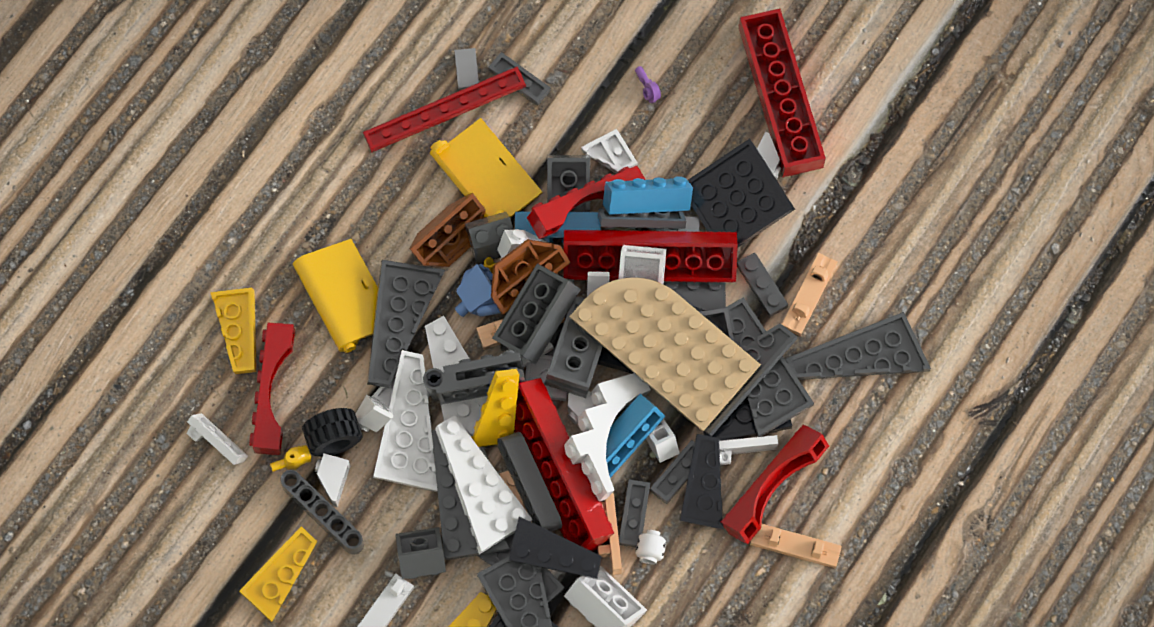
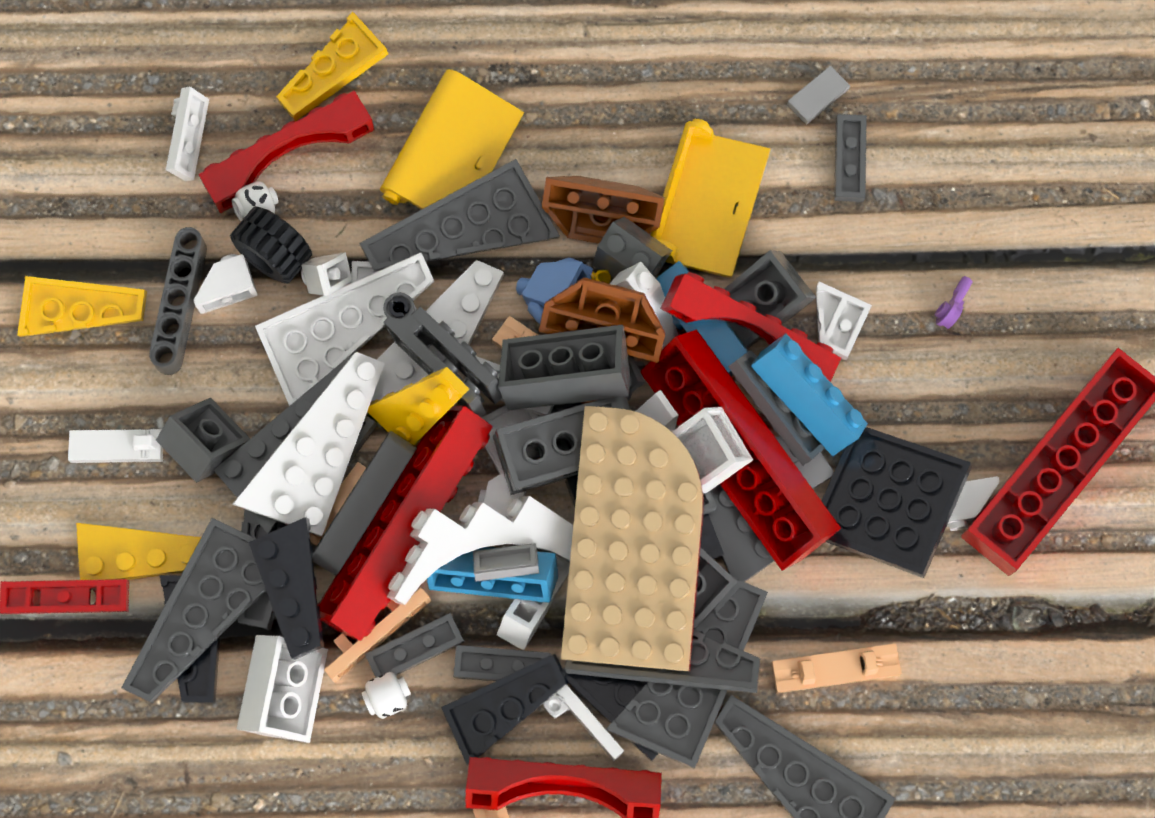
camera: 55 degrees right, 5 degrees up
yellow piece [270,445,311,472] -> none
red tile [363,66,526,153] -> none
dark grey plate [737,252,788,318] -> none
none -> white head [232,181,279,221]
none -> light grey tile [473,543,539,581]

